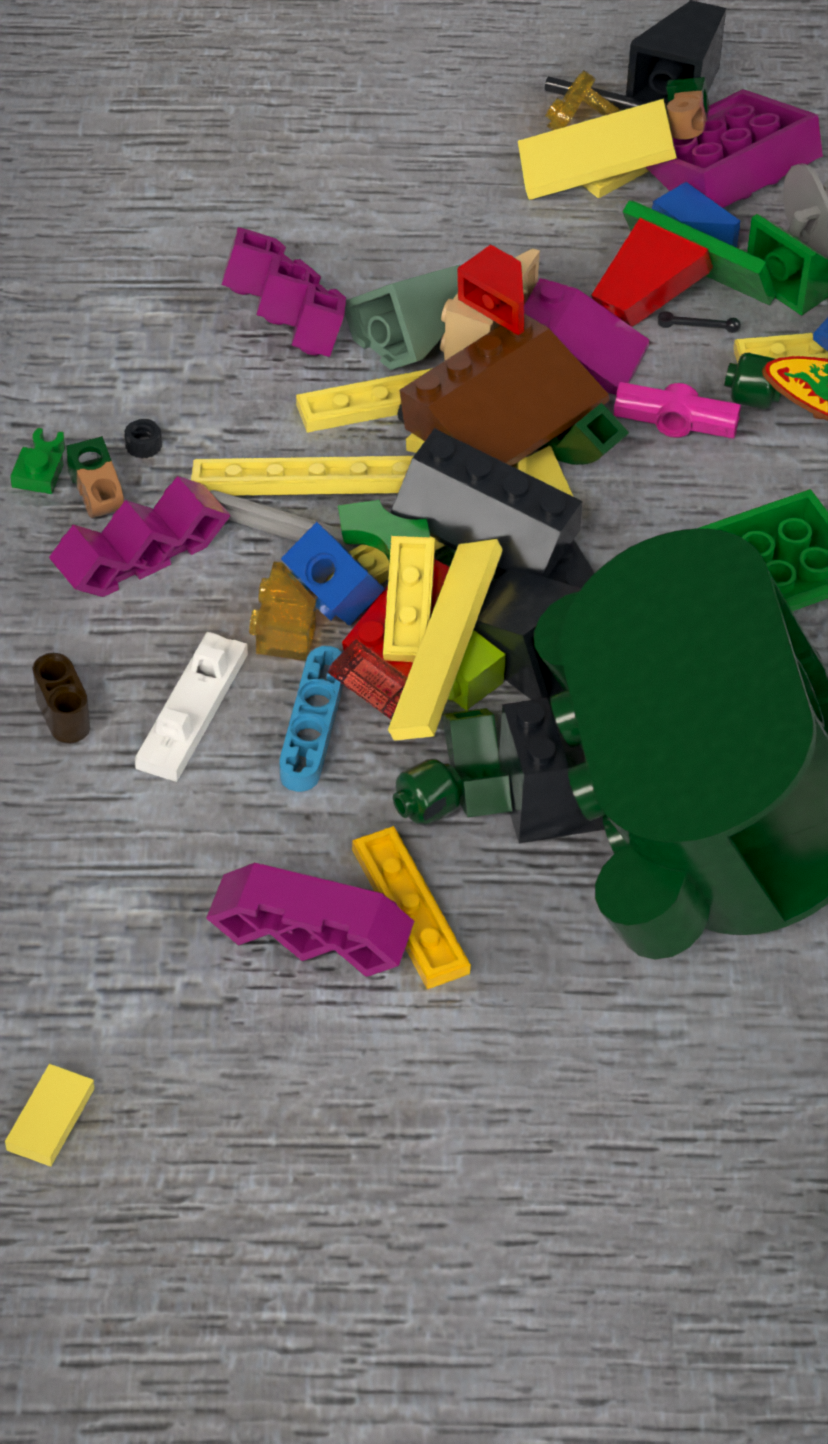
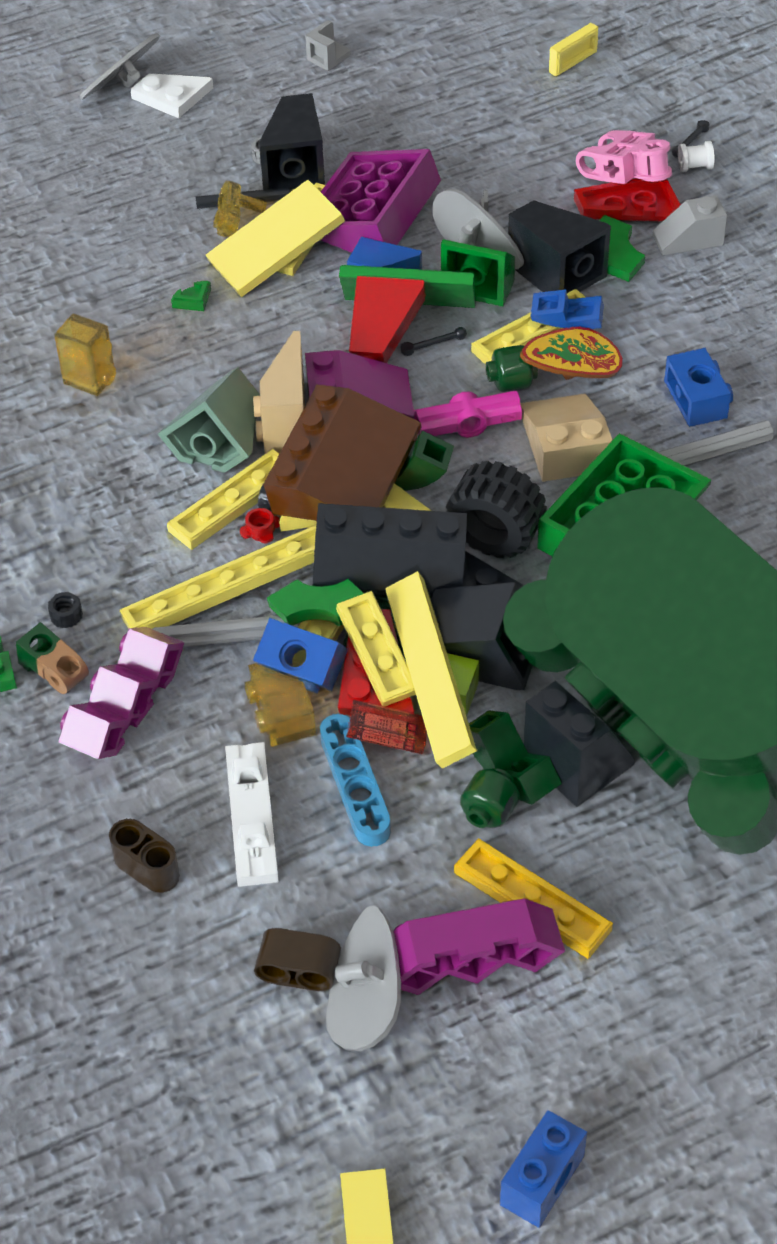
camera: 25 degrees left, 0 degrees up
magenta brick [221,227,346,357] -> none
red slope [457,244,524,336] -> none
medium nougat leg [666,77,710,139] -> none
none -> clear yellow brick [54,313,116,396]
none -> green tile [171,281,211,311]
none -> red plate [240,508,280,544]
none -> dark brown beam [254,928,341,991]
none -> light grey shield [326,906,401,1051]
none -> black tyre [446,461,547,558]
none -> blue brick [500,1110,587,1228]
none -> tan slope [520,394,612,482]

